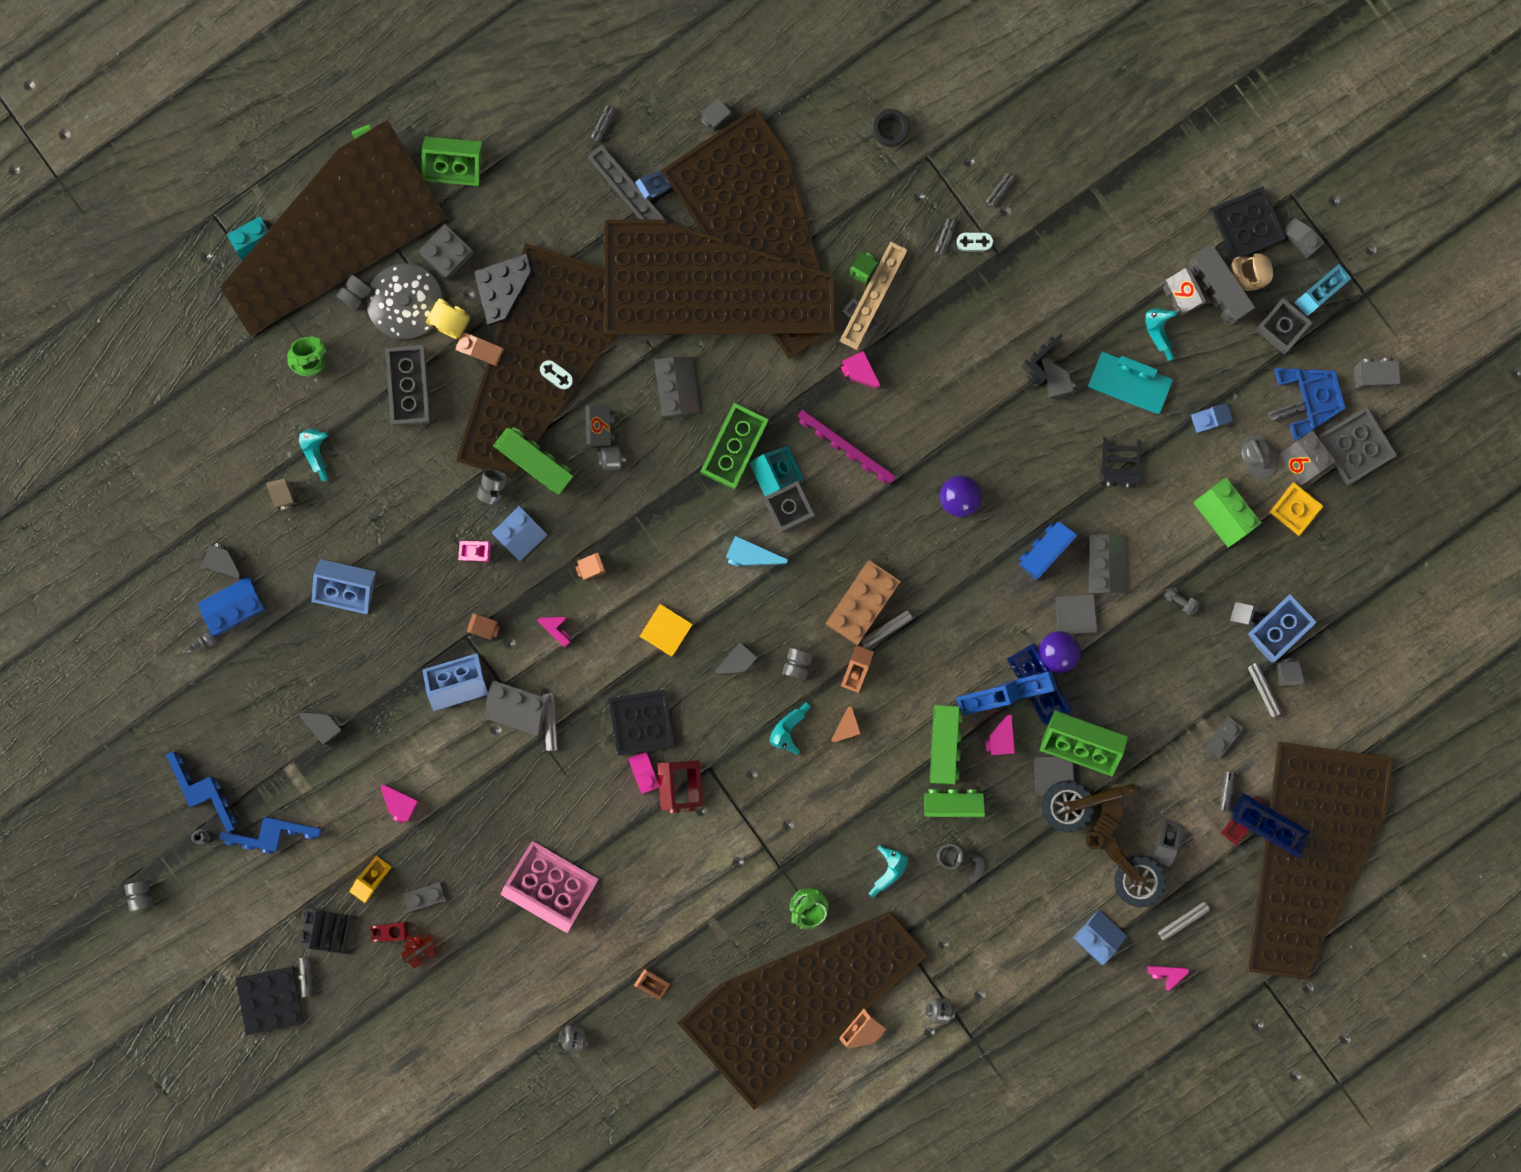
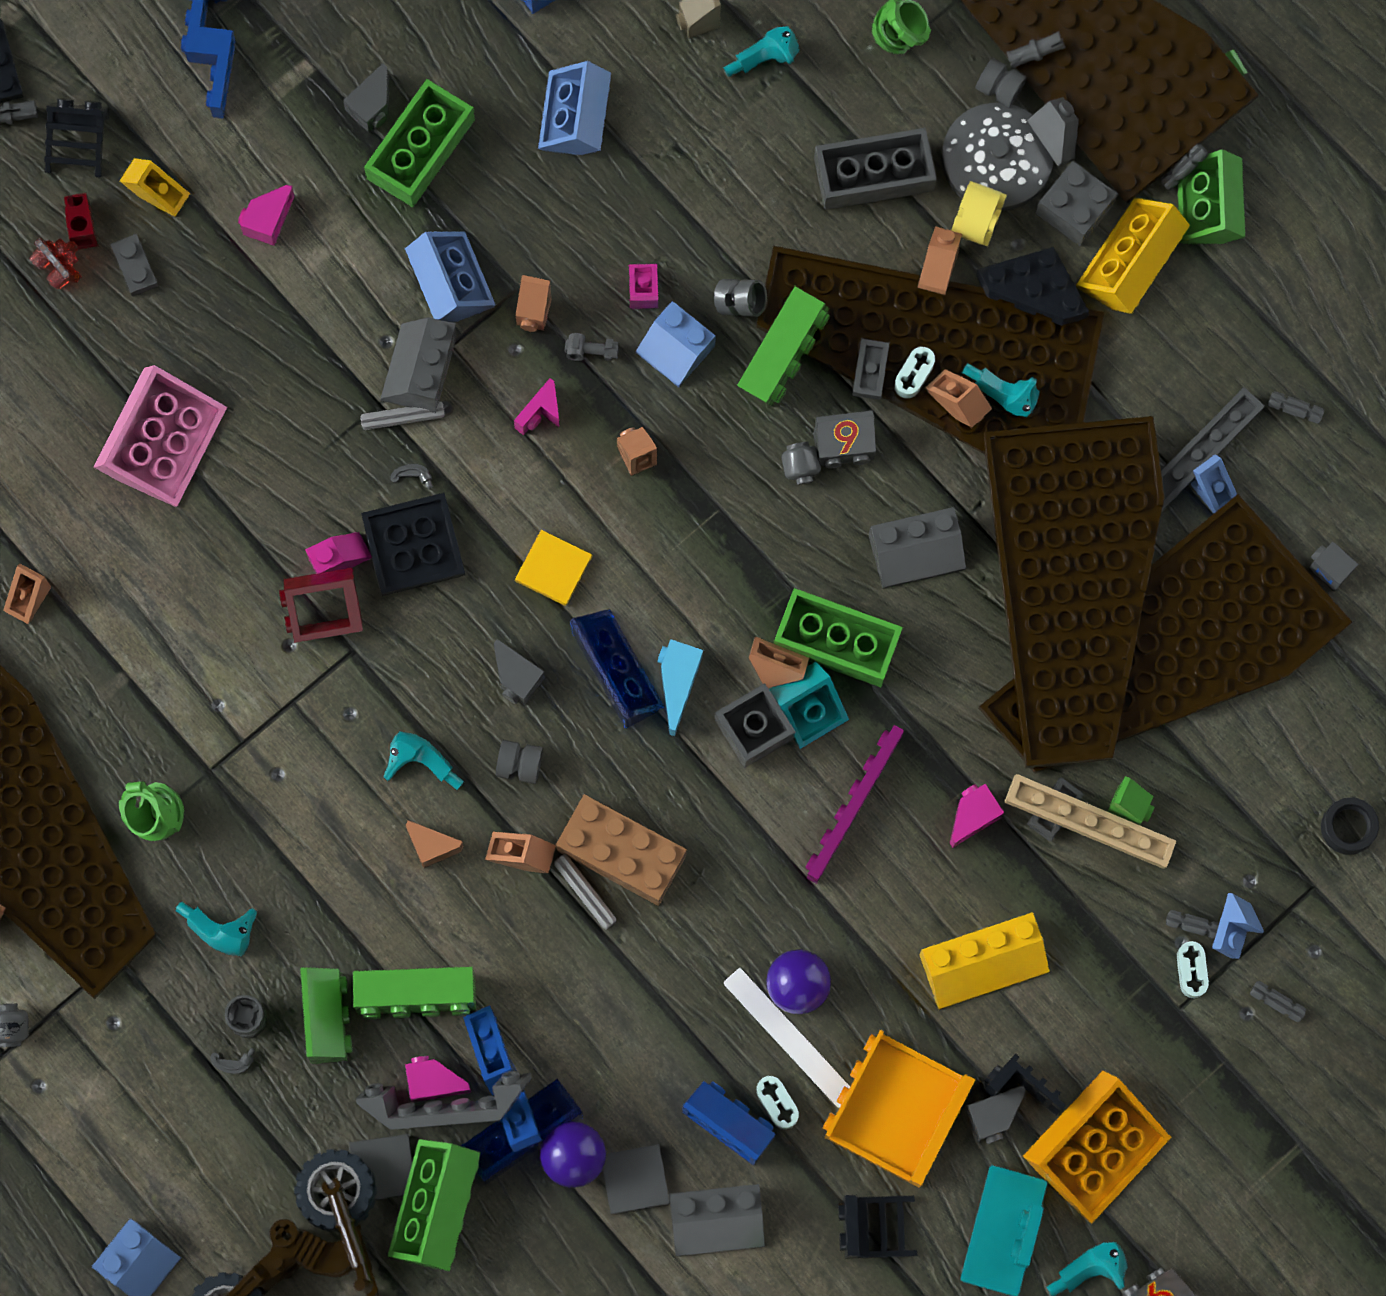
camera: 80 degrees right, 10 degrees down
none -> dark grey slope [356,1071,532,1130]
none -> bright green brick [364,79,475,207]
none -> dark grey piece [390,464,433,489]
none -> dark grey bar [565,333,619,361]
none -> clear blue slope [570,609,665,729]
none -> white sticker [724,968,850,1108]
none -> nougat slope [749,637,809,688]
none -> light aqua beam [756,1076,799,1129]
none -> light orange panel [823,1030,975,1188]
none -> dark grey plate [852,339,889,400]
none -> yellow slope [919,912,1050,1010]
none -> nougat slope [925,369,992,427]
none -> teal animal [962,363,1040,417]
none -> dark grey pin [1007,31,1065,69]
none -> light orange slope [1023,1071,1172,1224]
none -> dark grey slope [1027,97,1079,166]
none -> yellow slope [1076,198,1190,314]
none -> dark grey axle [1161,144,1208,189]
none -> medium blue slope [1212,893,1264,959]

